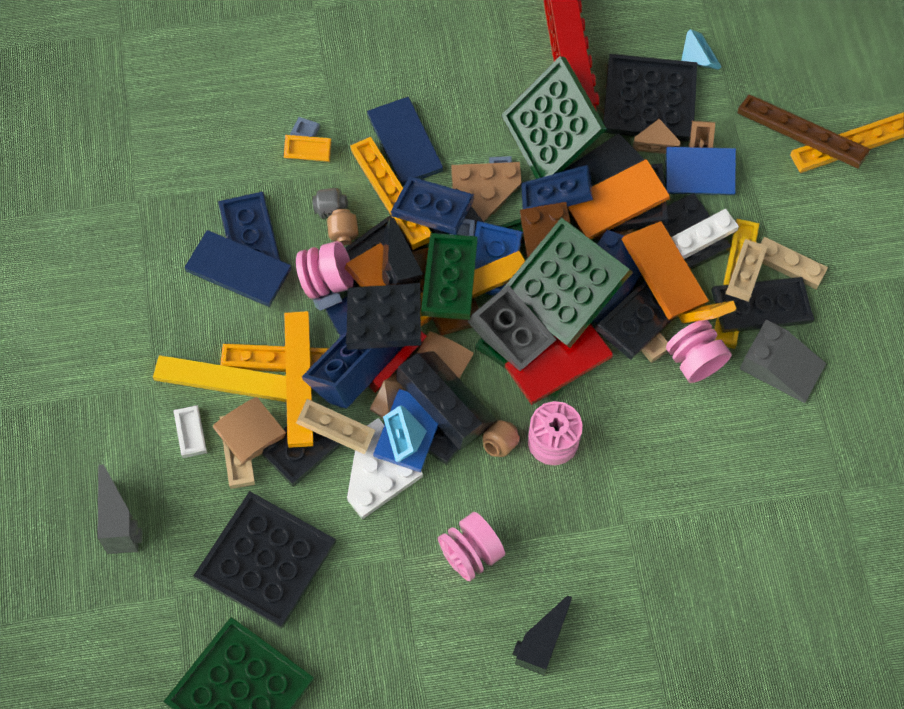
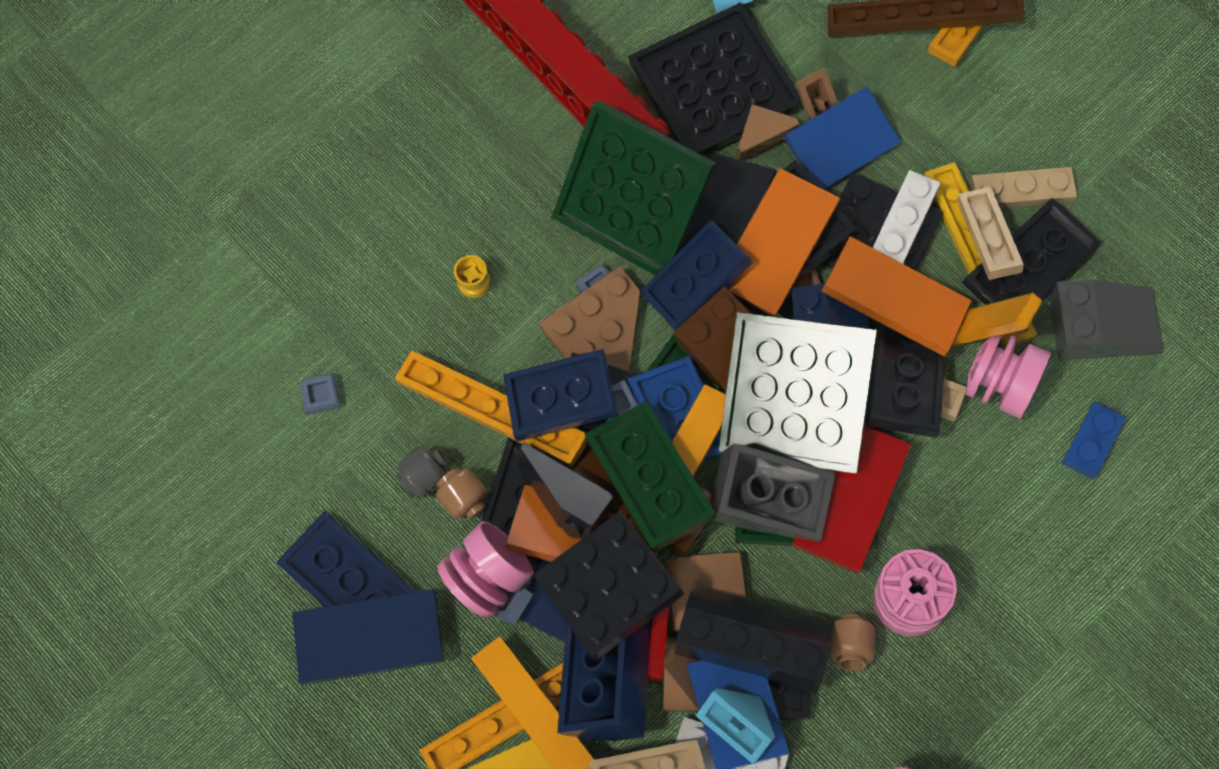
camera: 25 degrees left, 5 degrees up
light orange tile [284,135,332,162] -> none
dark blue tile [367,97,443,186] -> none
none -> yellow wheel [454,255,491,298]
none -> blue plate [1062,401,1126,480]

